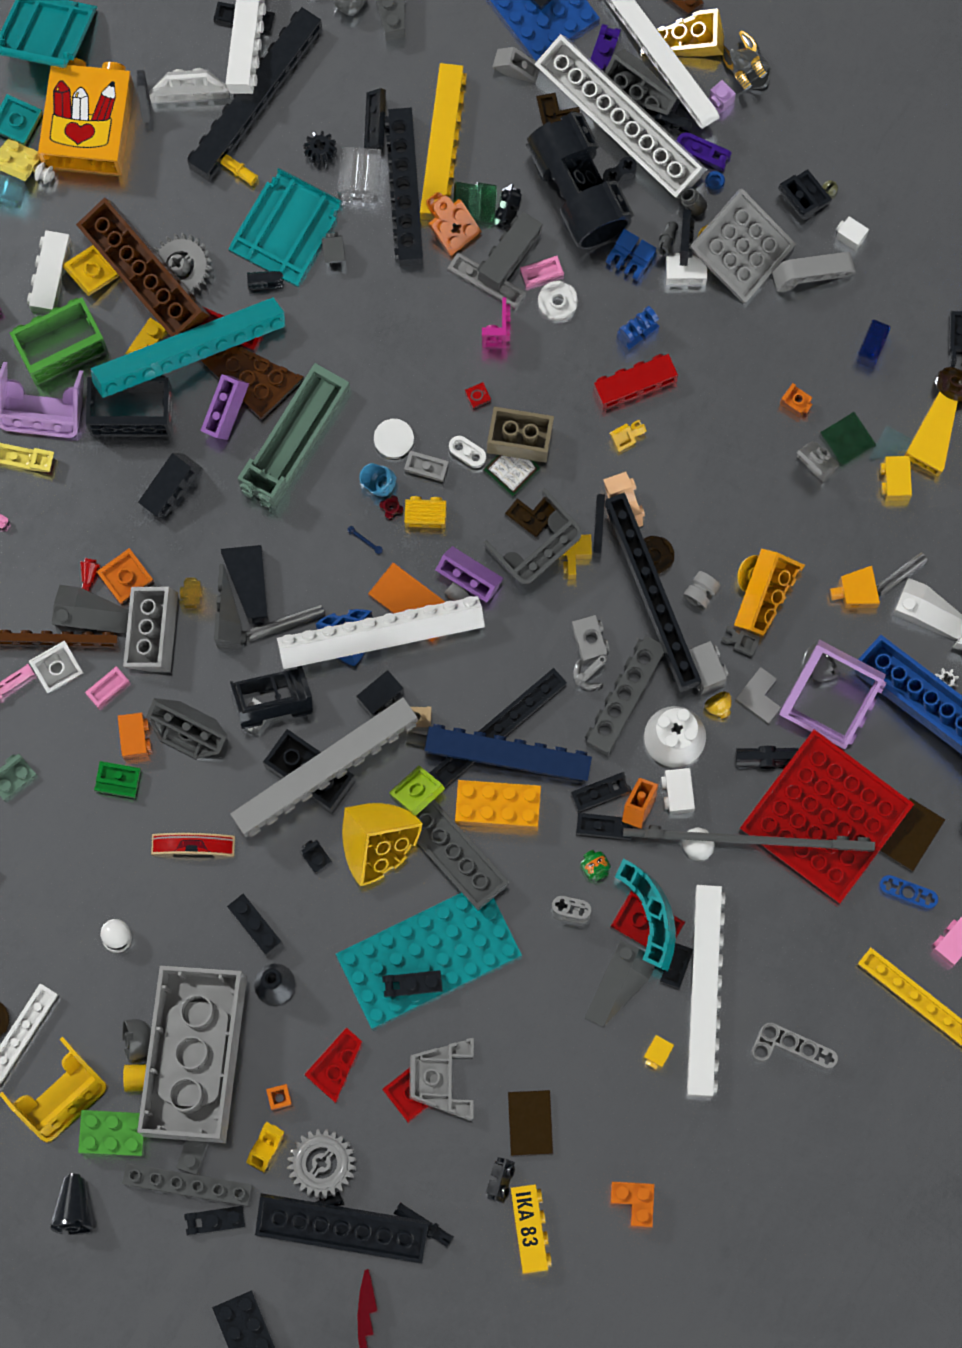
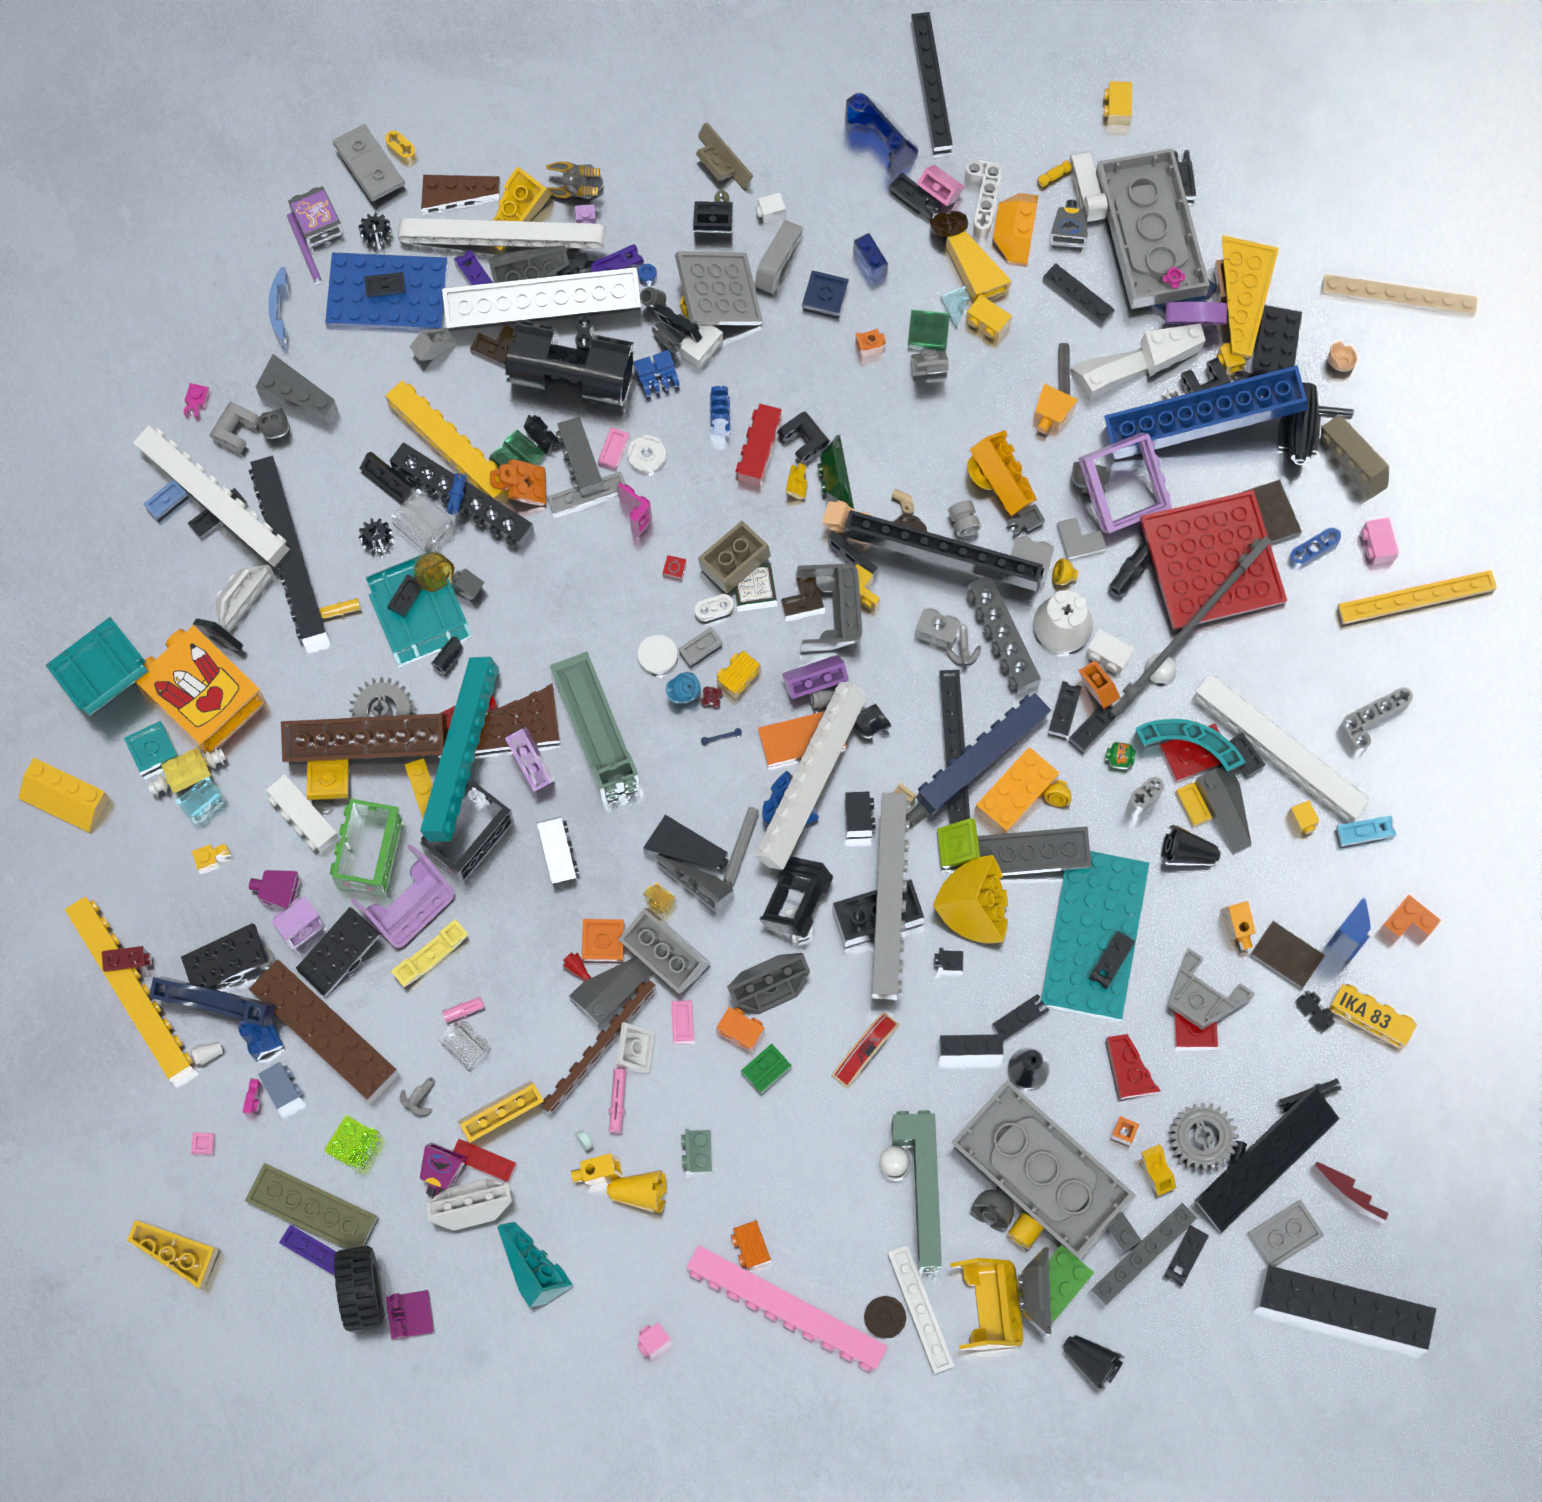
camera: 55 degrees left, 5 degrees down
none -> black plate [387,574,425,618]
none -> clear yellow cylinder [413,552,455,592]
none -> blue pin [446,473,467,515]
none -> dark tan bracket [696,123,753,189]
none -> black connector [777,411,830,463]
none -> dark blue plate [802,270,849,316]
none -> dark green wedge [817,435,854,509]
none -> black helmet [854,703,891,739]
none -> tan arm [891,489,915,514]
none -> sand green brick [891,1110,942,1273]
none -> black hinge [992,994,1050,1042]
none -> dark grey wedge [1018,1247,1052,1337]
none -> yellow brick [1044,780,1072,807]
none -> black cone [1161,824,1221,865]
none -> yellow tile [1175,782,1212,827]
none -> light orange torso [1221,901,1256,951]
none -> light grey tile [1247,1199,1324,1267]
none -> blue slope [1324,898,1371,964]
none -> medium azure plate [1336,816,1397,847]

